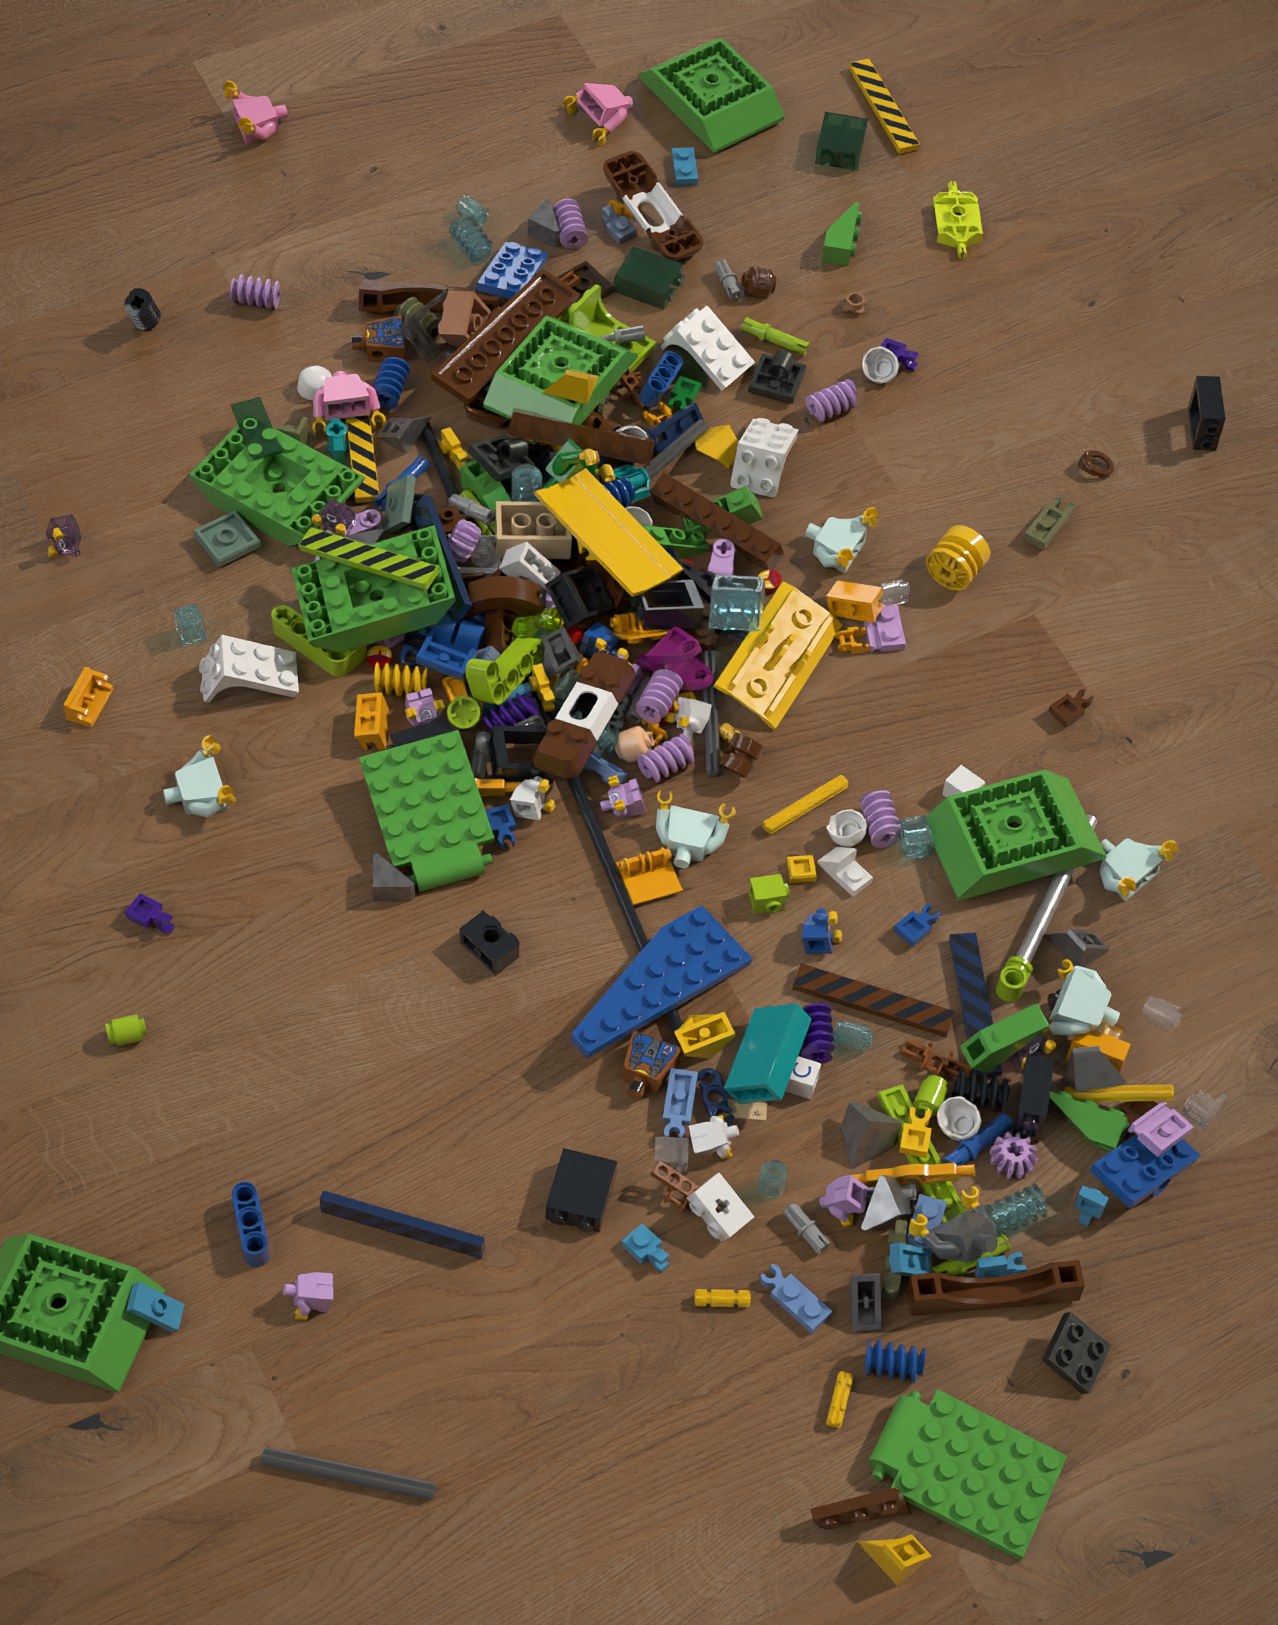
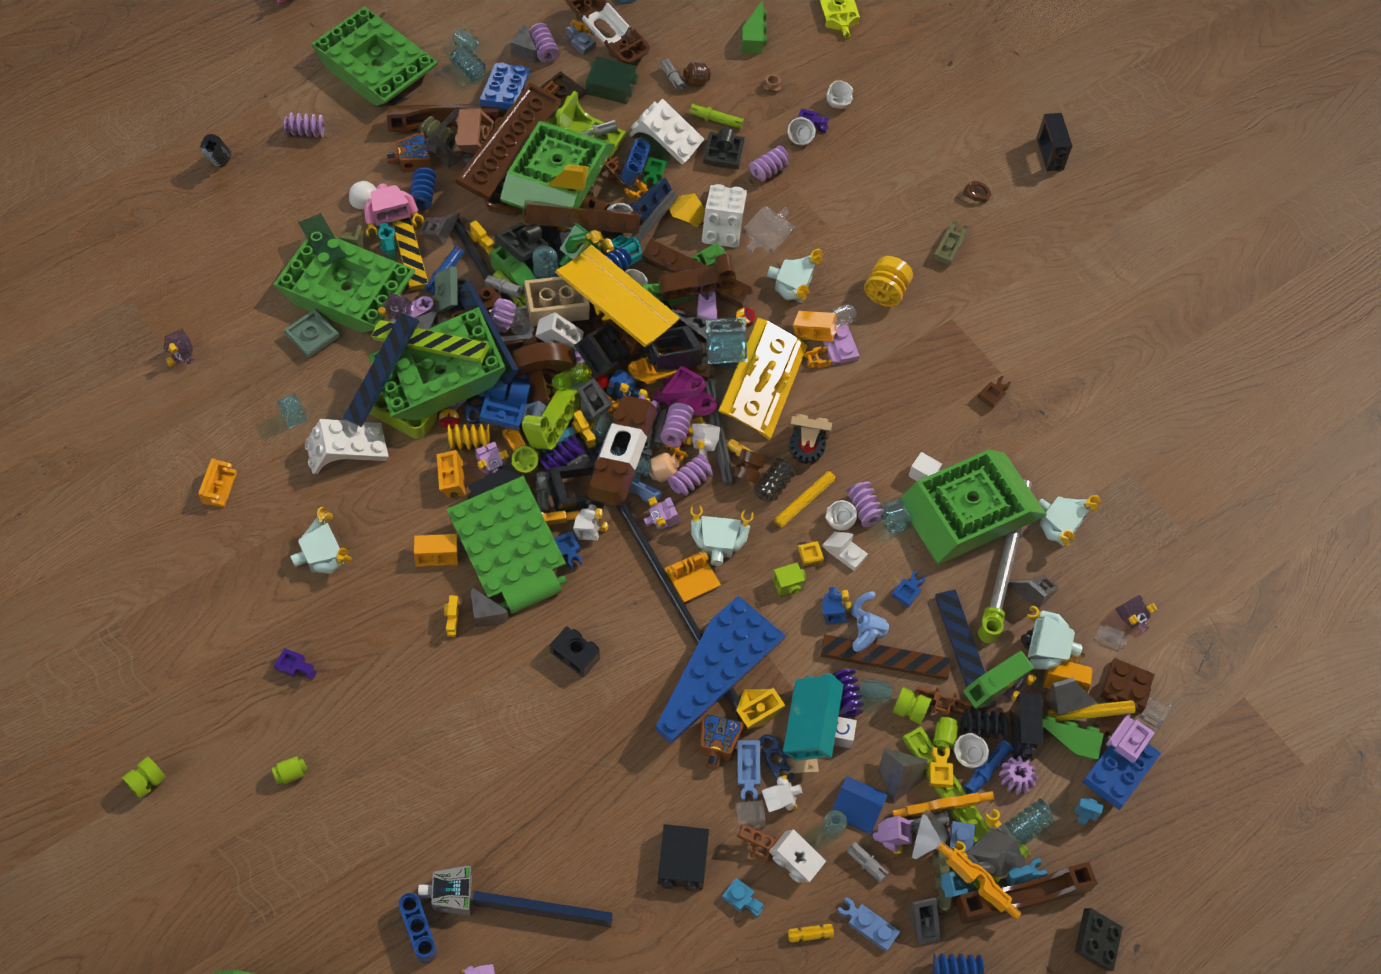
camera: 10 degrees left, 5 degrees up
none -> bright green slope [311,6,438,106]
none -> dark blue tile [343,312,420,427]
none -> light orange hinge [414,534,458,567]
none -> torso [418,866,472,916]
none -> yellow plate [444,595,460,637]
none -> reddish brown beam [658,254,736,300]
none -> clear plate [742,205,795,254]
none -> clear smoke piece [754,458,796,501]
none -> plate [789,414,832,464]
none -> white hair [826,81,853,109]
none -> blue slope [829,776,888,835]
none -> light blue piece [851,591,889,652]
none -> lime wheel [892,687,931,725]
none -> light orange piece [936,841,1022,920]
none -> reddish brown plate [1100,658,1155,713]
none -> clear purple piece [1115,594,1158,632]

